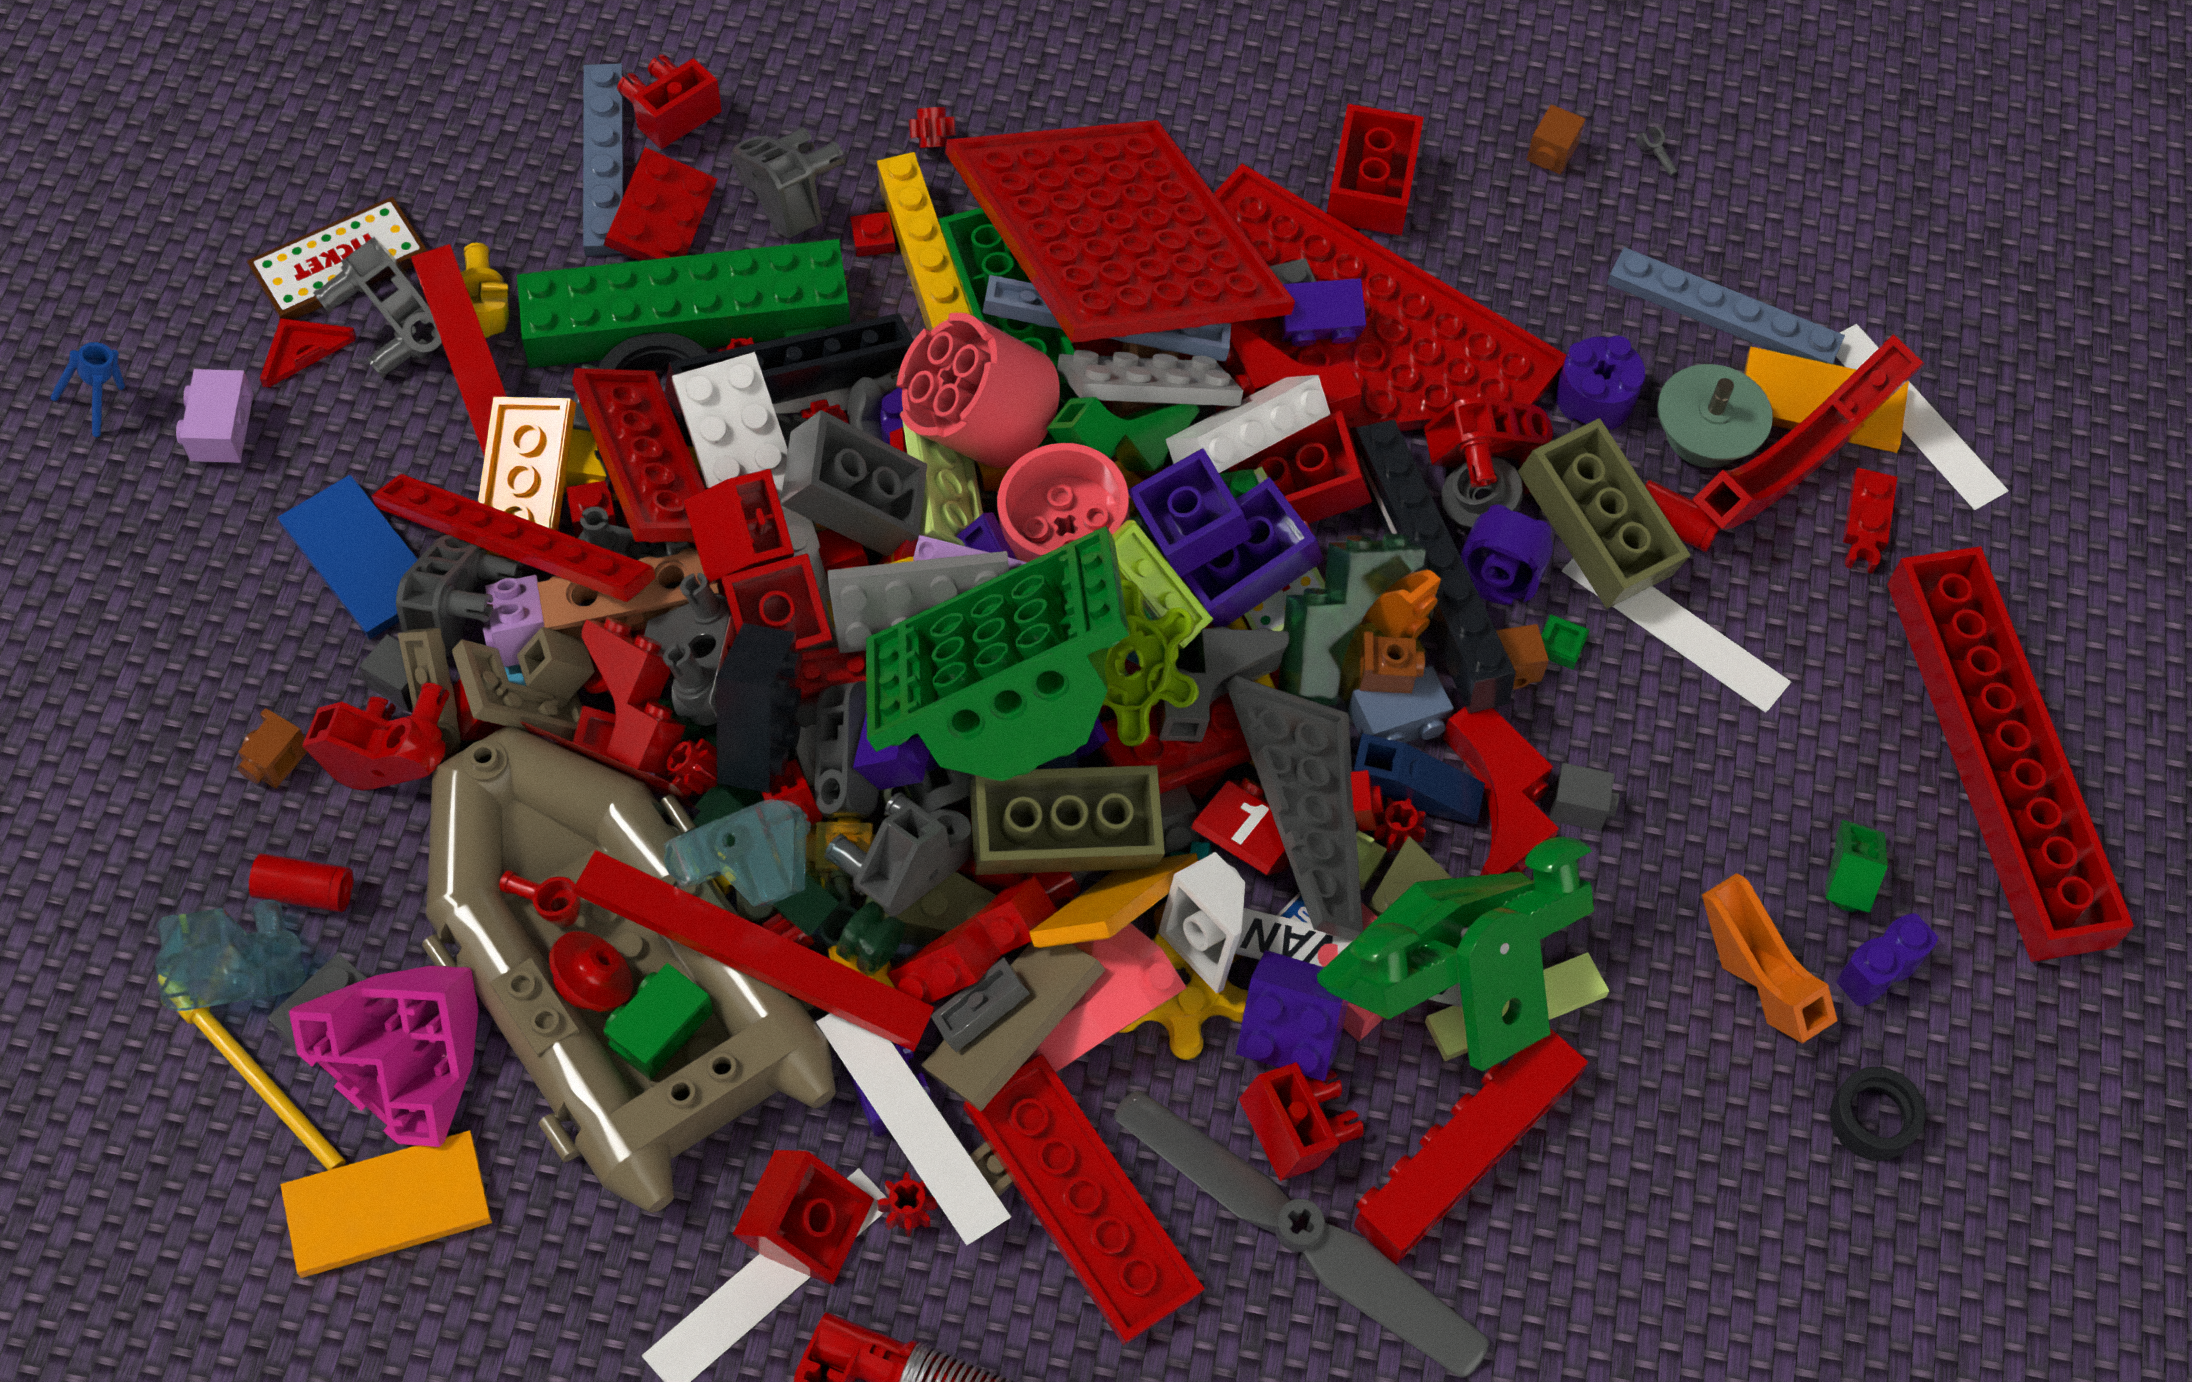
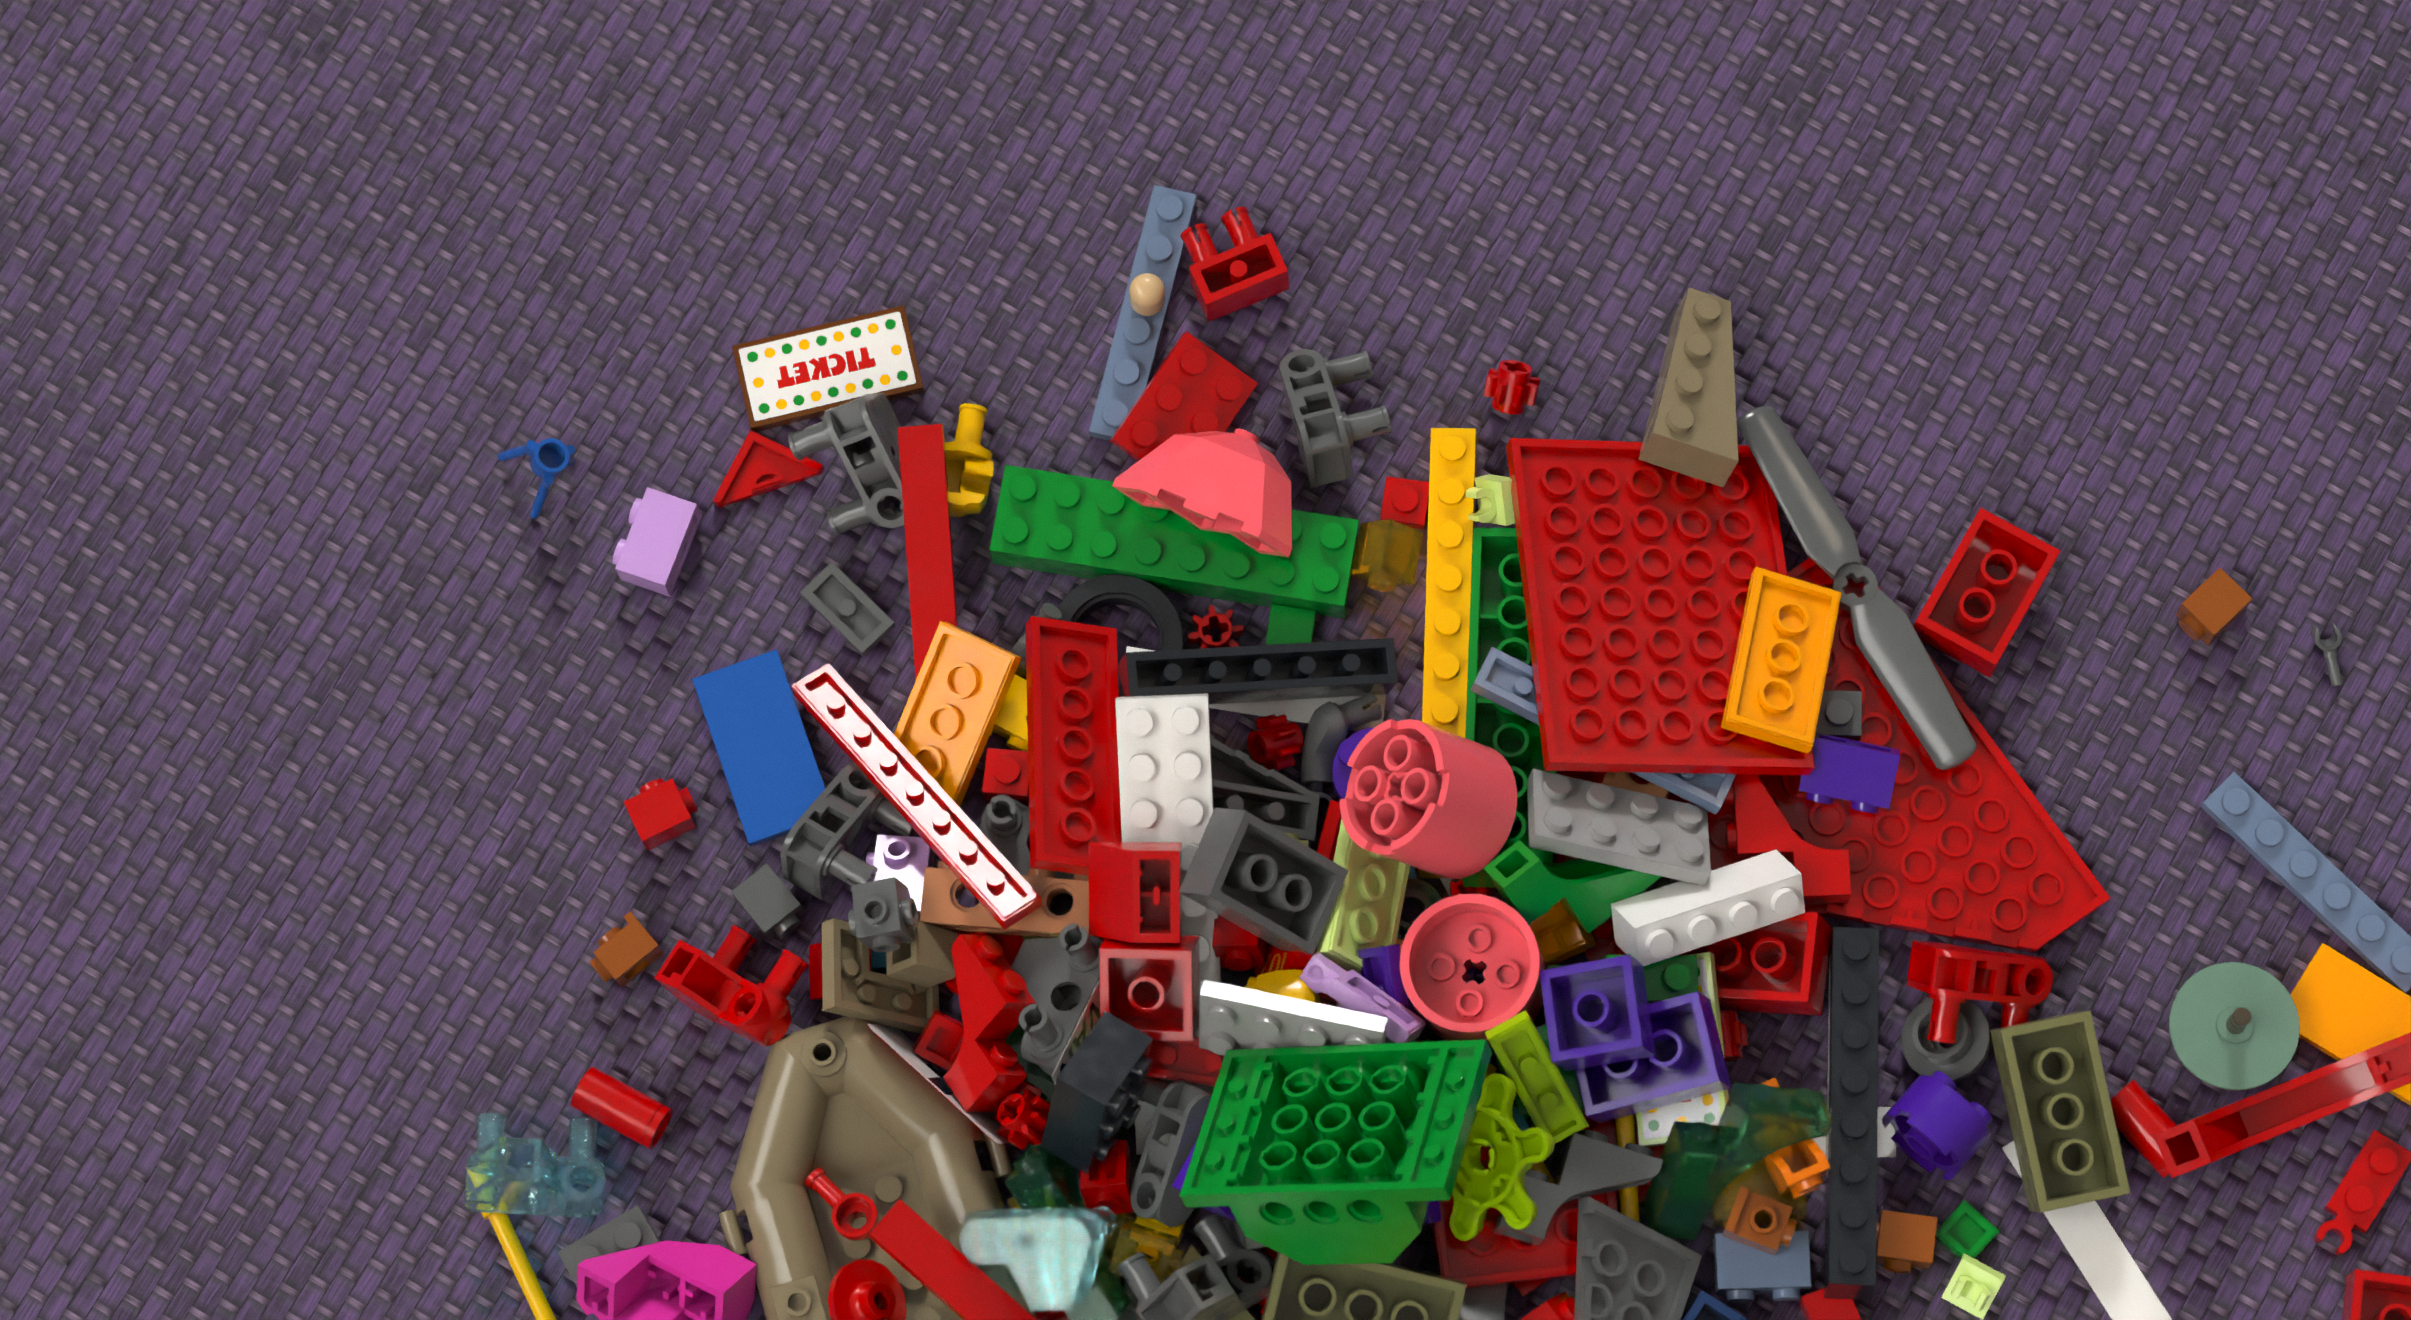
camera: 30 degrees right, 15 degrees up
dark tan plate [397,628,461,761] -> none
dark purple brick [1556,335,1645,430] -> none
none -> red brick [624,778,698,850]
none -> dark grey plate [800,562,896,657]
none -> dark grey brick [848,877,918,952]
none -> coral brick [1112,429,1292,557]
none -> tan piece [1129,273,1165,316]
none -> clear yellow brick [1352,519,1423,592]
none -> yellowish green tile [1465,474,1515,526]
none -> dark tan wedge [1638,288,1739,487]
none -> light orange tile [1721,567,1842,754]
none -> dark grey piece [1737,406,1977,770]
none -> yellowish green tile [1941,1254,2006,1320]

